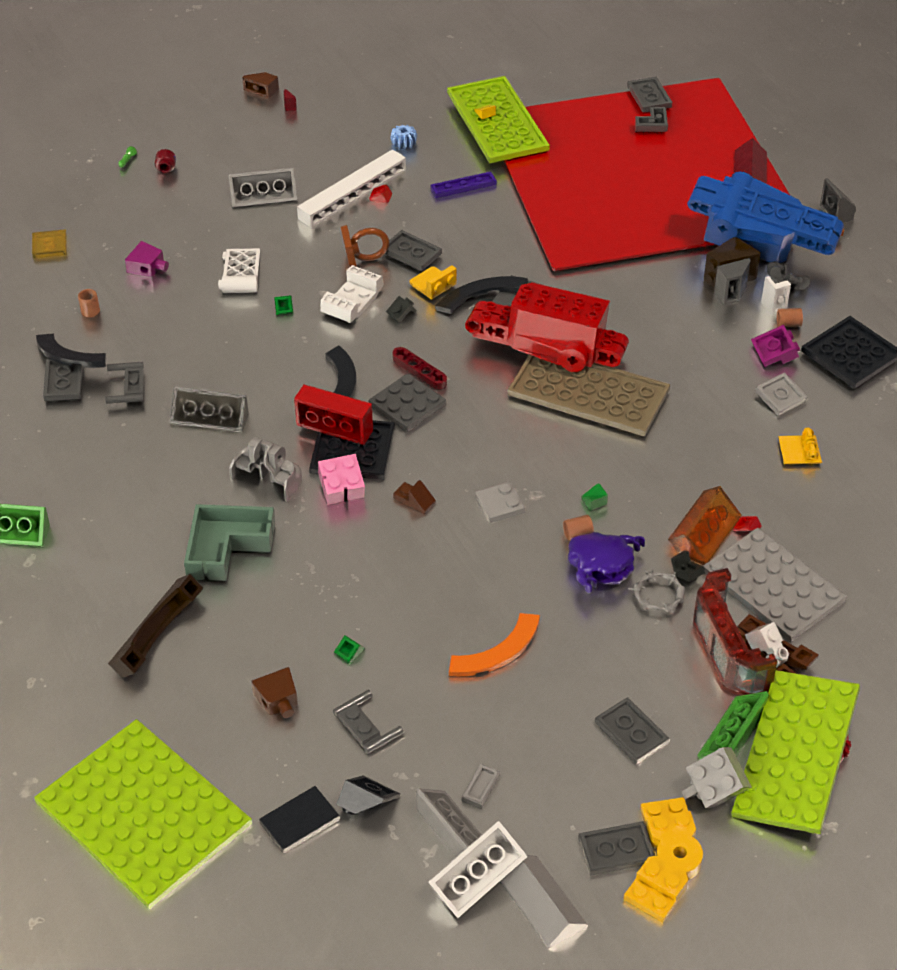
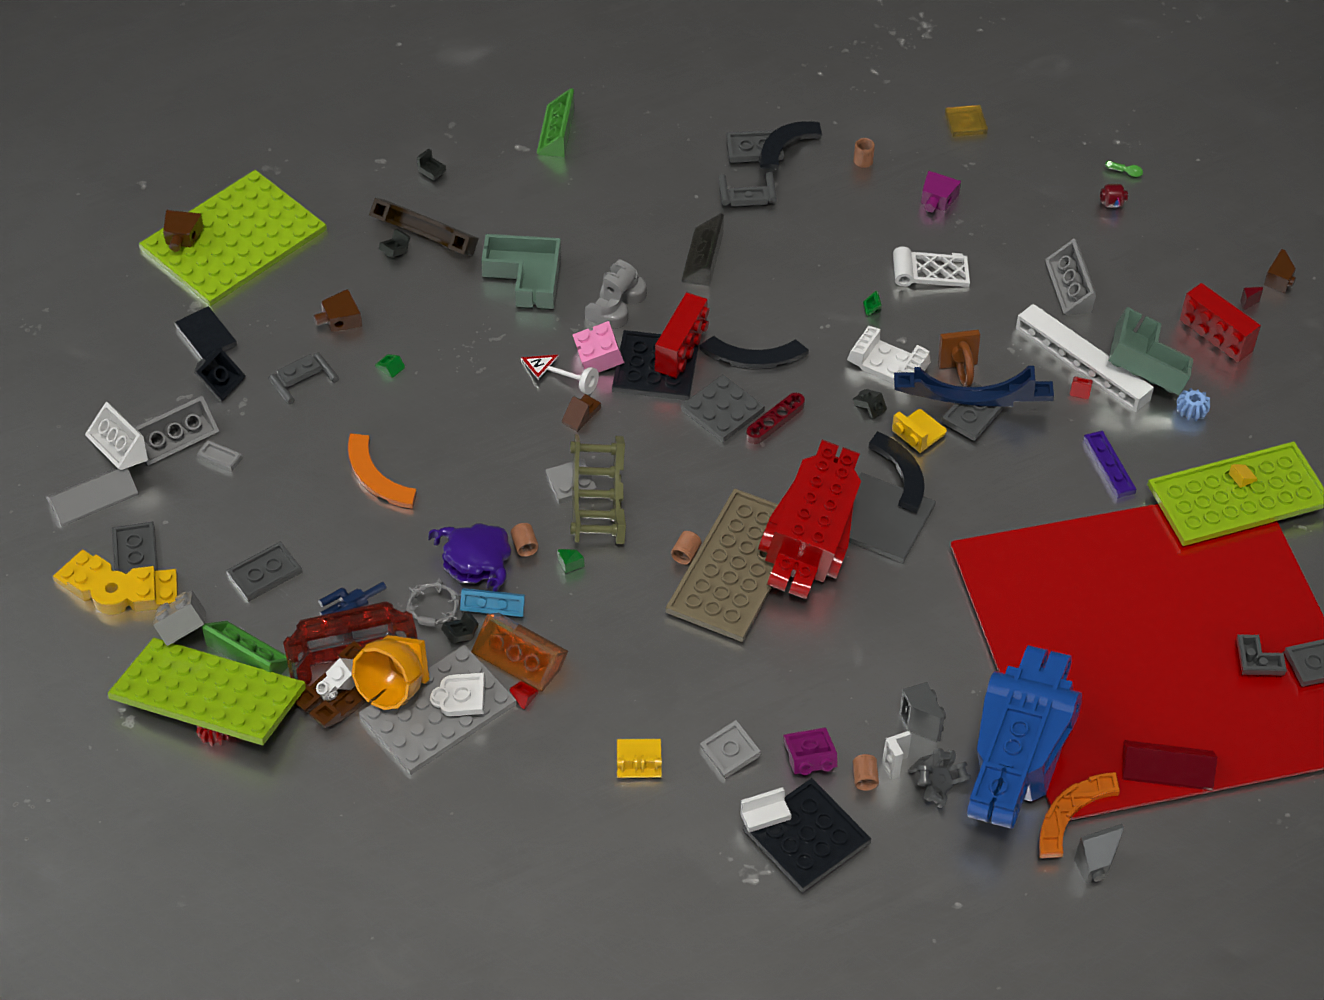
camera: 90 degrees right, 5 degrees up
dark brown slope [704,237,761,287] -> none
none -> reddish brown torso [163,210,204,252]
none -> dark blue plant [318,582,387,634]
none -> light orange plate [351,635,430,710]
none -> pearl dark grey bracket [378,229,410,257]
none -> pearl dark grey bracket [417,148,446,180]
none -> white plate [430,673,485,716]
none -> dark azure plate [460,588,525,617]
none -> white piece [521,355,599,395]
none -> olive fence [570,434,626,544]
none -> nougat piece [671,531,702,565]
none -> white panel [740,787,791,833]
none -> dark blue slope [894,366,1054,407]
none -> sand green piece [1108,307,1193,395]
none -> red brick [1179,282,1261,363]

